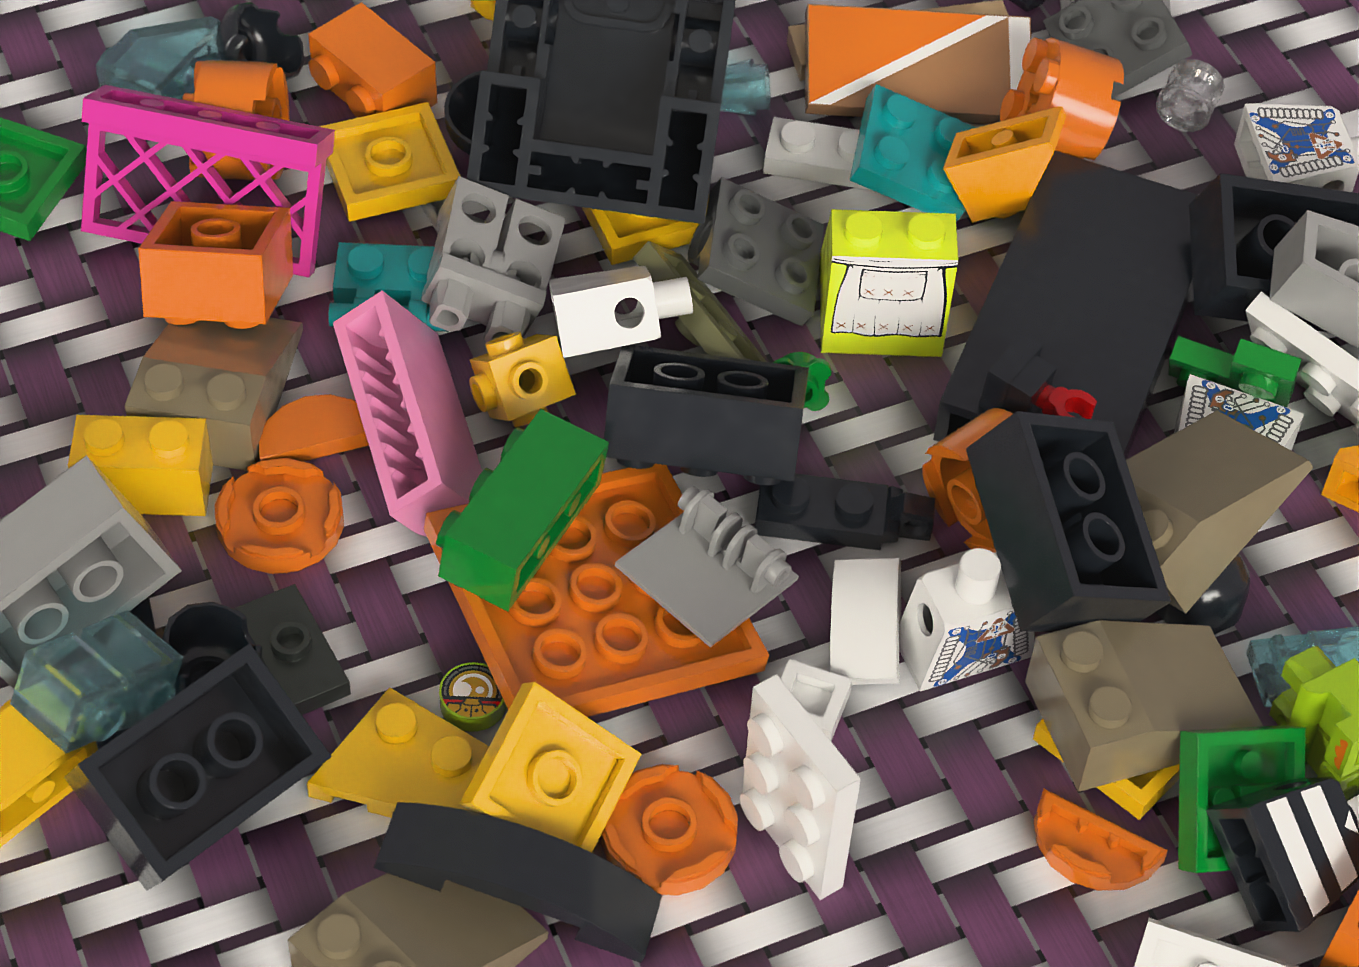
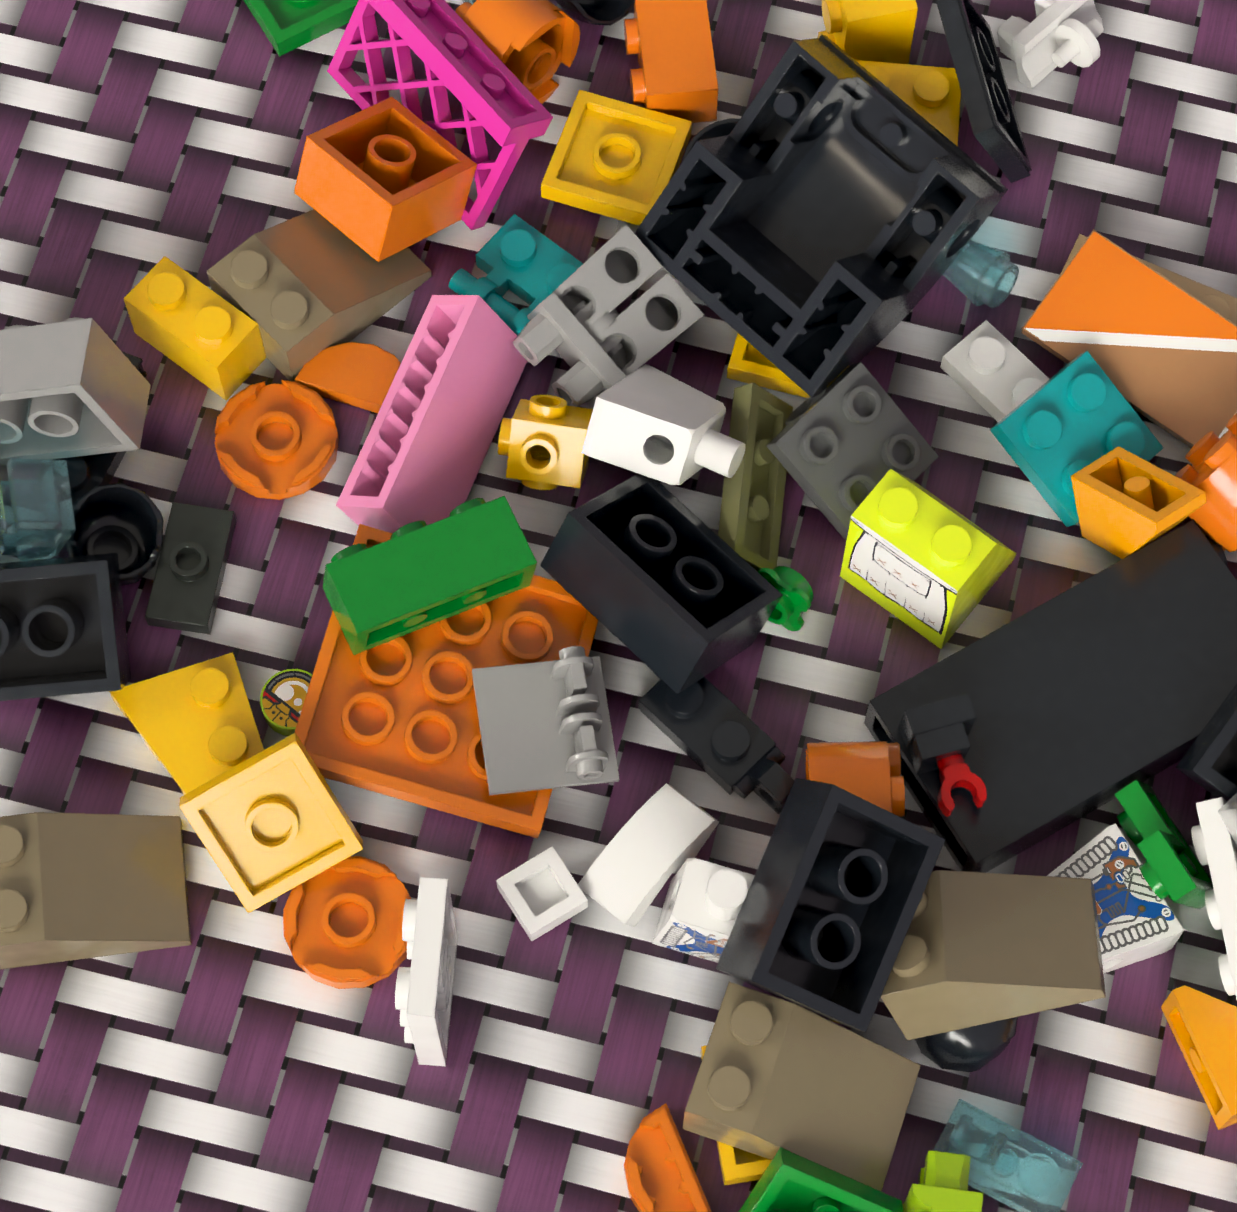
camera: 40 degrees right, 15 degrees up
black slope [374,802,662,963] -> none

